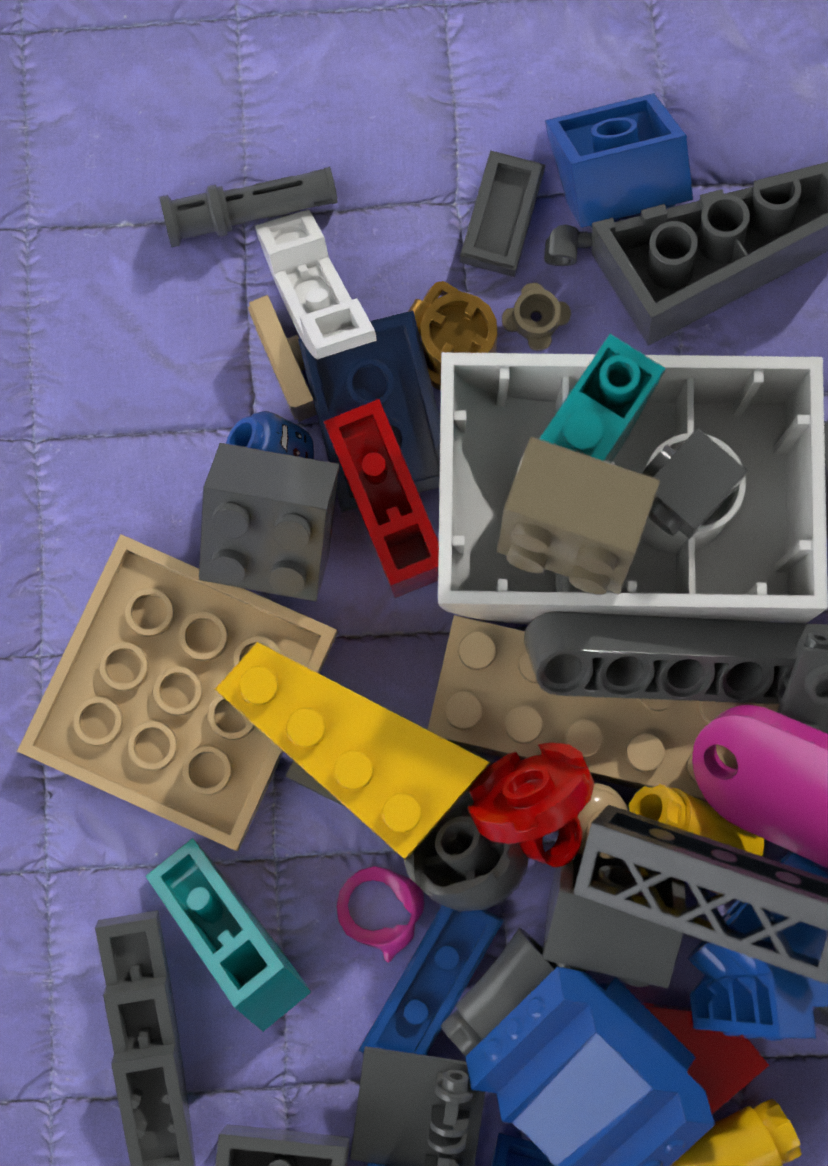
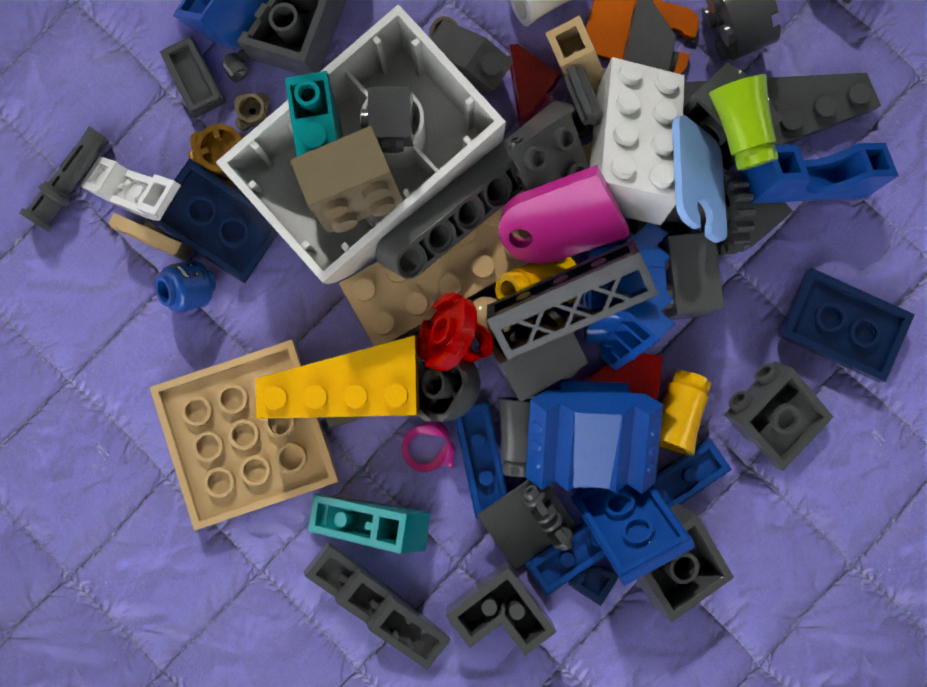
camera: 45 degrees left, 5 degrees up
dark grey brick [199,443,339,602] -> none
red slope [323,399,439,598] -> none

